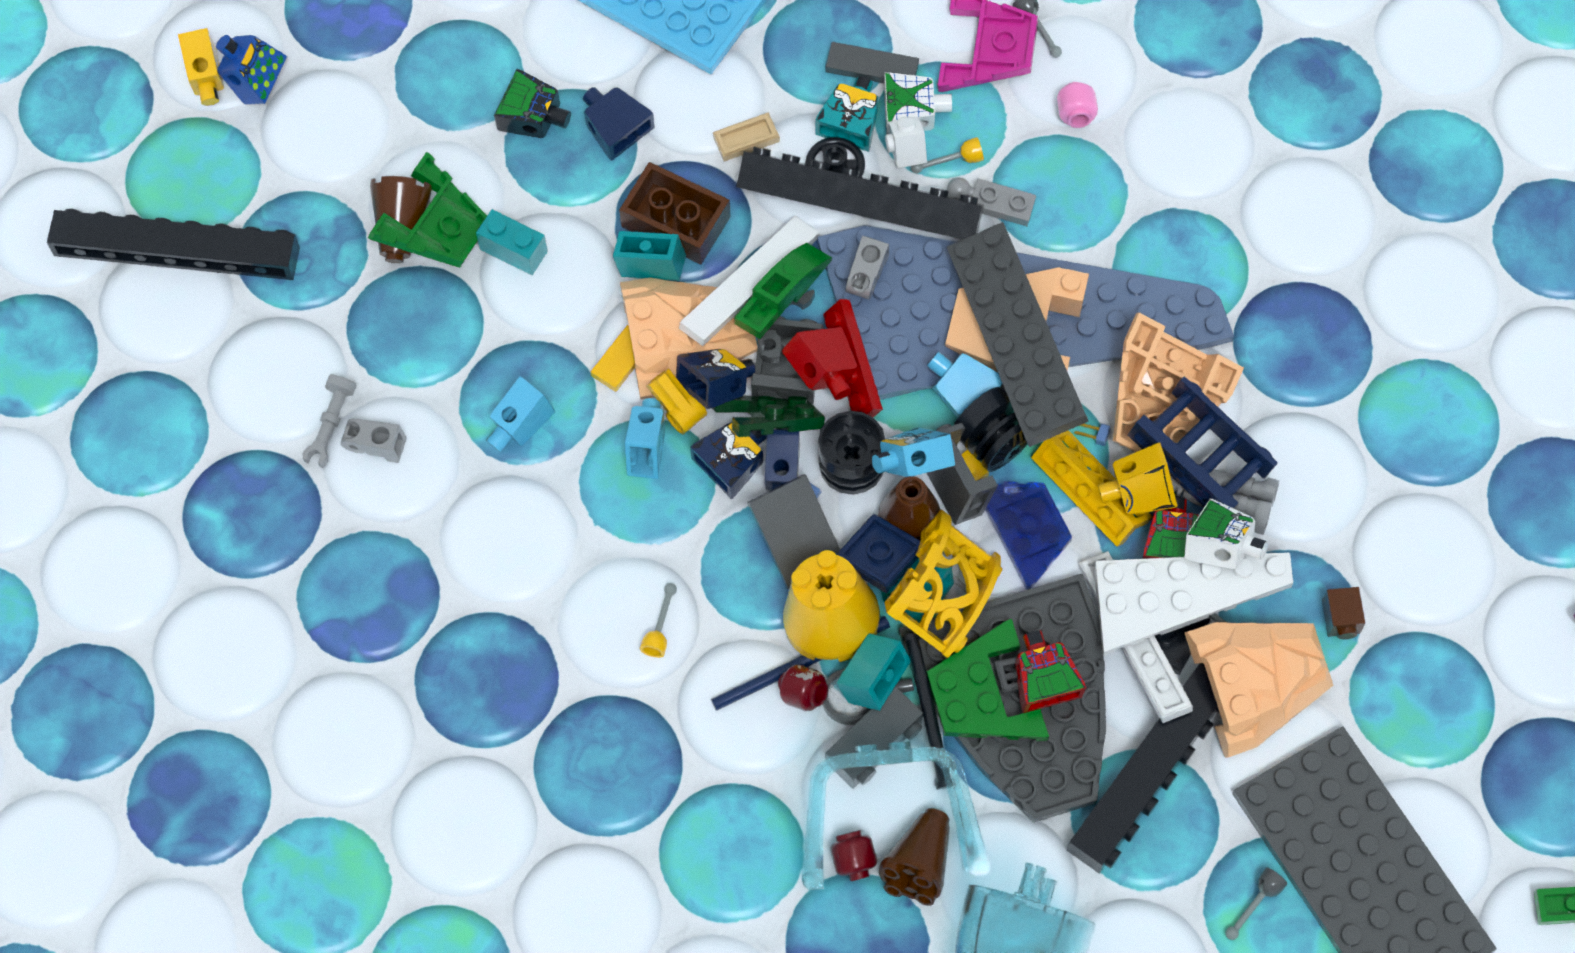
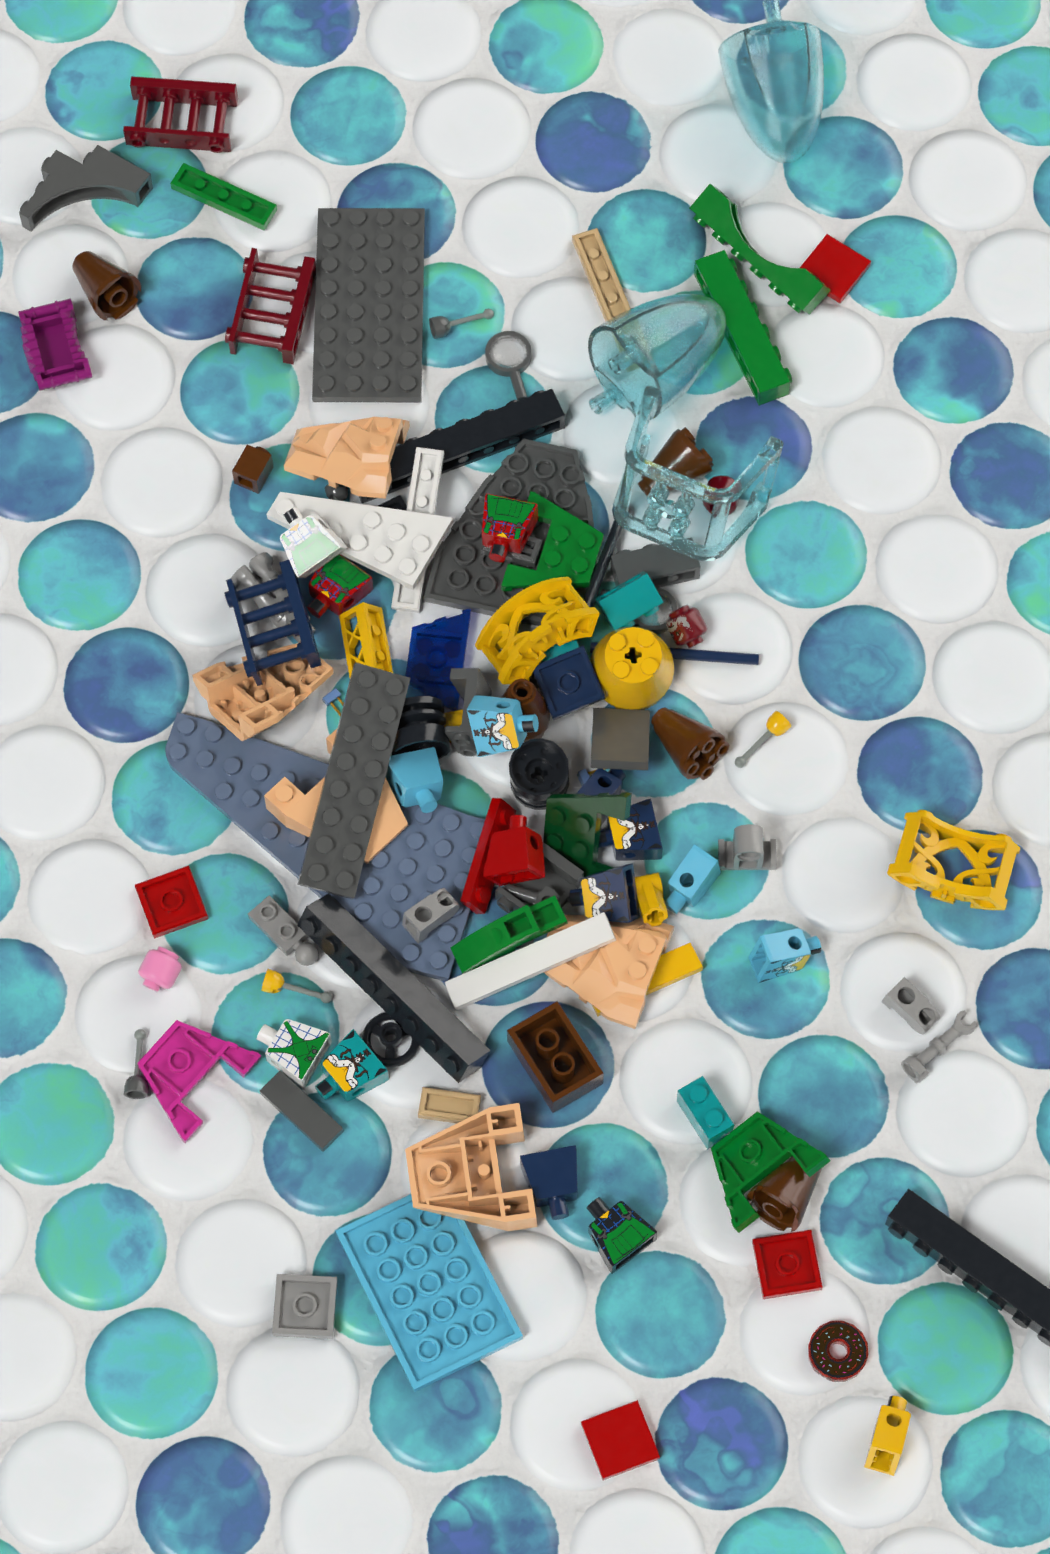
camera: 150 degrees left, 0 degrees up
blue torso [216,35,287,105] -> none
teal brick [613,231,686,281] -> none
white brick [885,117,927,168] -> none
yellow torso [1098,443,1178,515] -> none
none -> red tile [135,865,208,939]
none -> dark red fence [225,248,316,365]
none -> light nougat wedge [405,1103,538,1231]
none -> piece [485,331,531,401]
none -> reddish brown cone [651,707,730,780]
none -> light grey pin [718,824,777,870]
none -> red tile [752,1230,823,1299]
none -> tile [808,1321,868,1382]
none -> yellow fence [887,810,1021,910]

